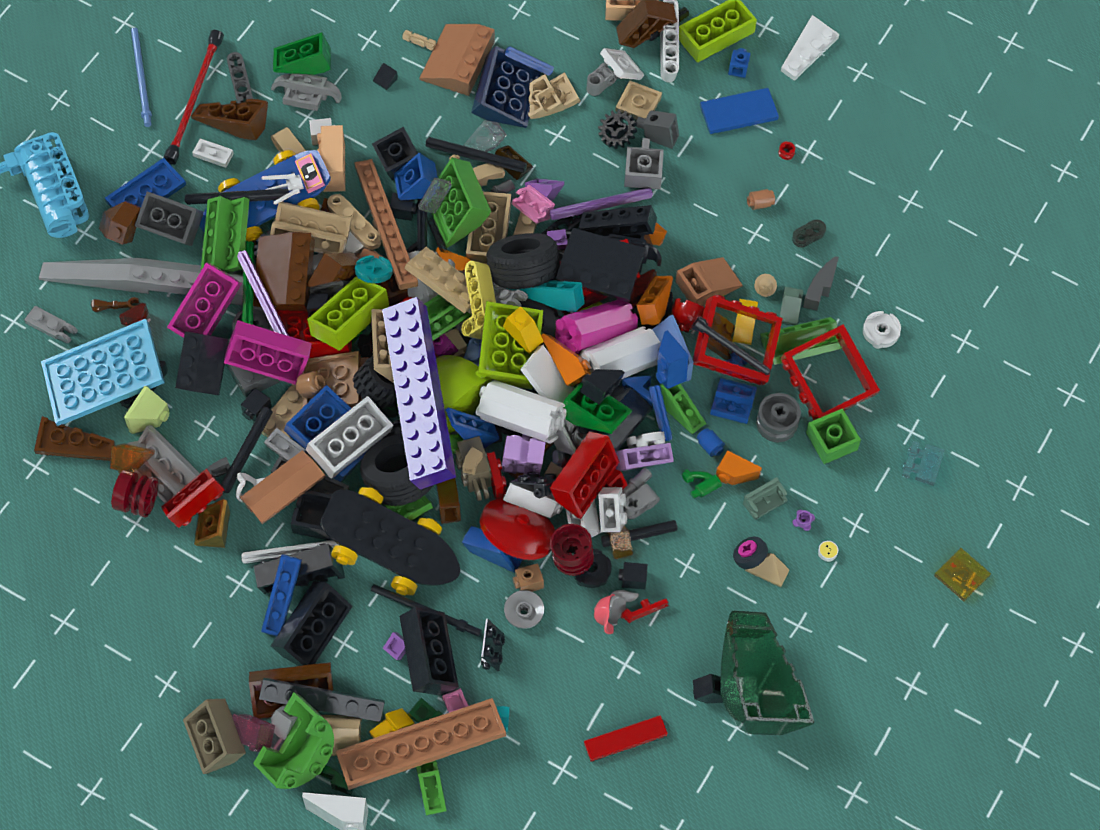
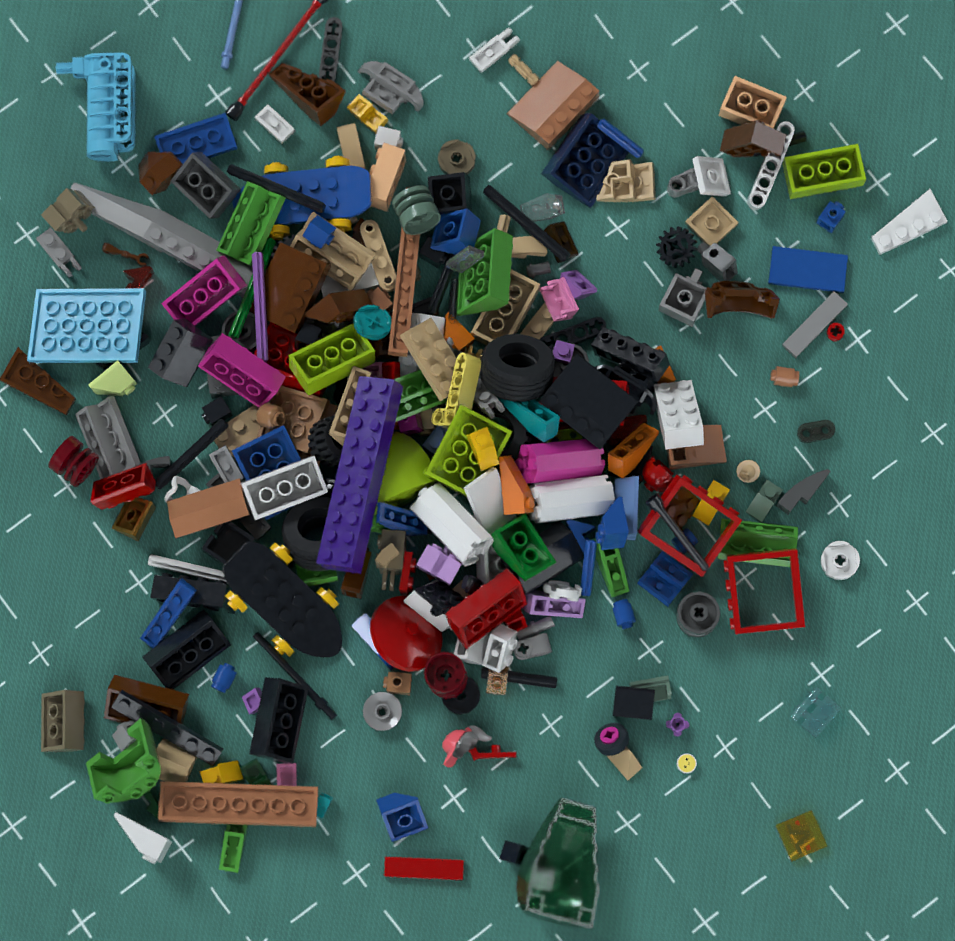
camera: 25 degrees right, 15 degrees up
clear orange slope [110,443,155,473] -> none
clear pink slope [232,714,275,752] -> none
white plant [262,173,304,205] -> none
green slope [273,32,331,75] -> none
tile [295,153,325,193] -> none
black slope [373,63,398,90] -> none
black hinge [481,619,505,671] -> none
medium lavender axle [549,188,653,220] -> none
black slope [580,369,625,405] -> none
black brick [618,562,648,590] -> none
green plant [681,469,722,499] -> none
orange slope [716,450,762,485] -> none
bright green brick [806,408,861,464] -> none
none -> dark tan brick [41,188,95,234]
none -> blue brick [211,663,237,693]
none -> blue brick [302,215,336,249]
none -> yellow slope [347,94,388,134]
none -> blue slope [376,793,428,842]
none -> sand green wheel [392,185,441,235]
none -> dark tan plate [438,139,475,174]
none -> white hinge [469,28,520,73]
none -> black slope [612,686,655,720]
none -> white brick [654,380,704,450]
none -> reddish brown windscreen [705,281,780,318]
none -> light grey tile [782,292,848,358]

